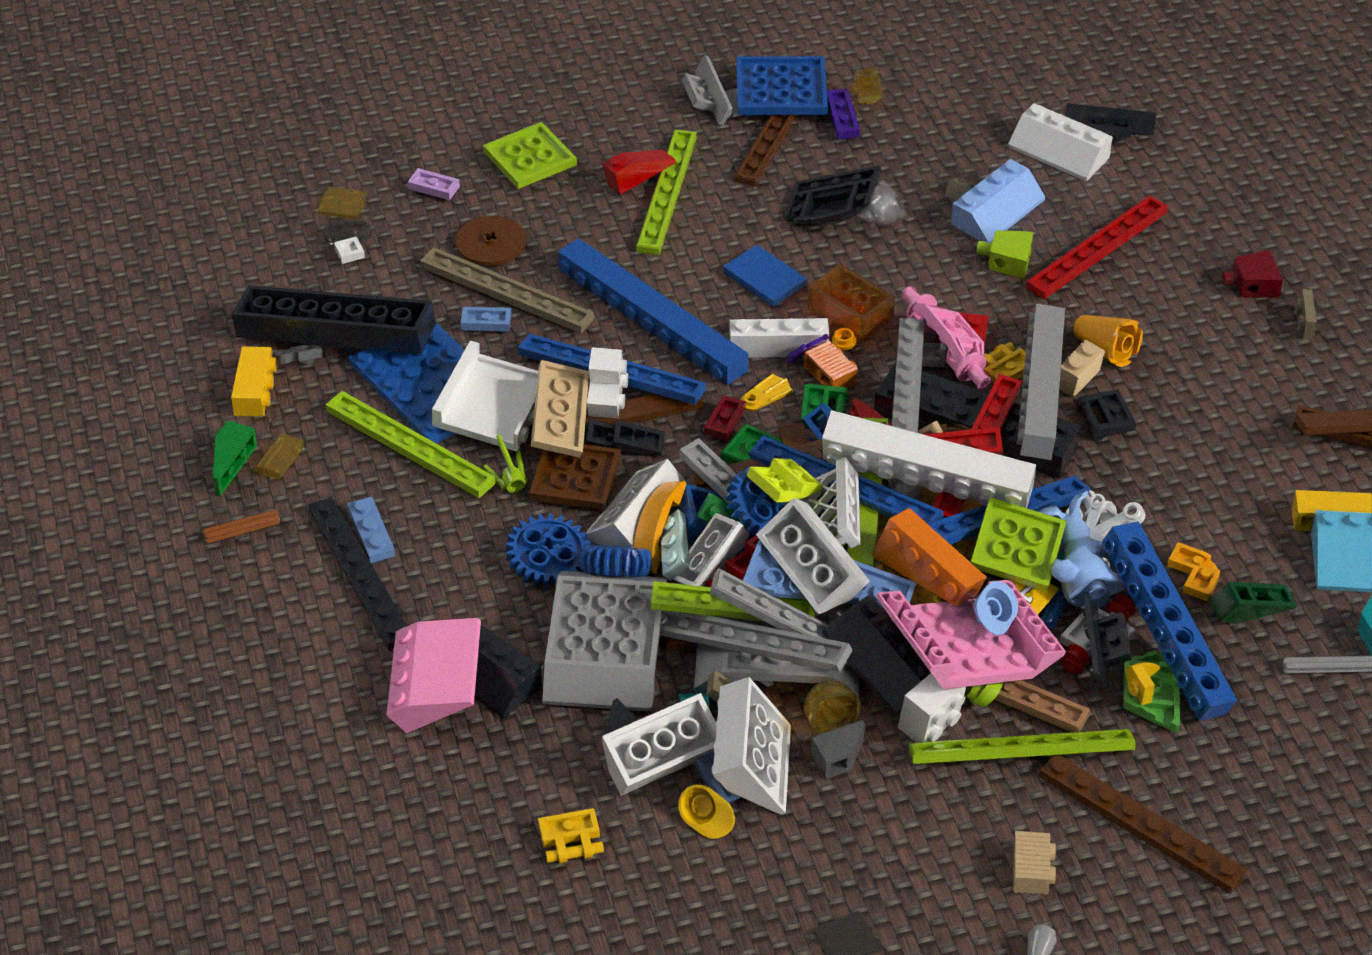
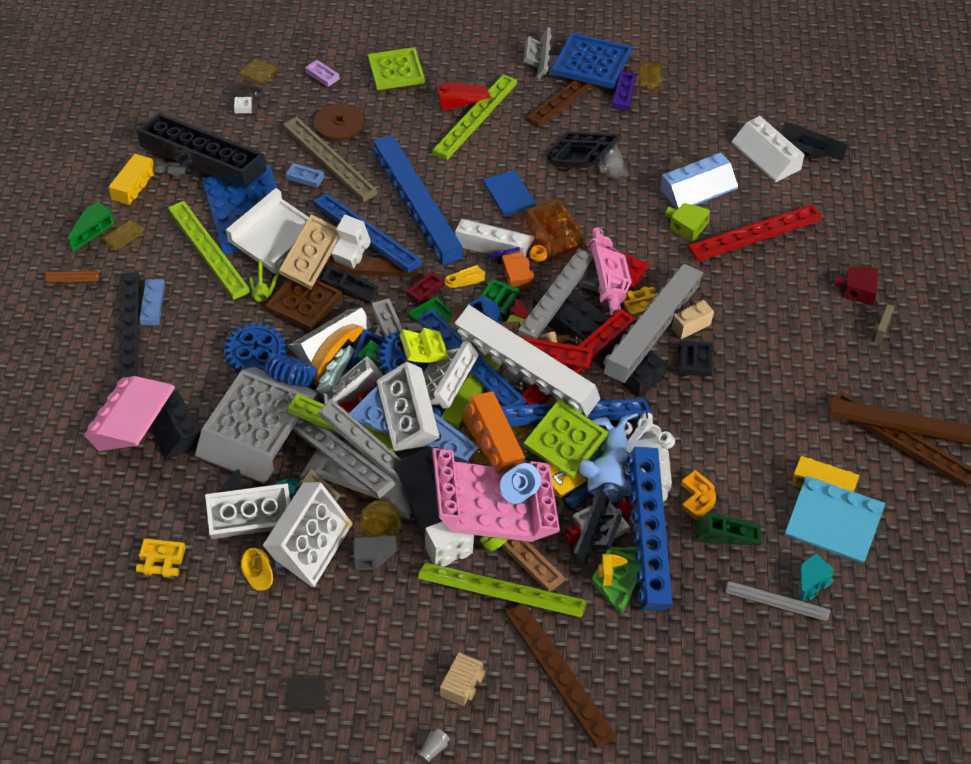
camera: 20 degrees right, 5 degrees up
light orange cone [1073,315,1143,367] -> none

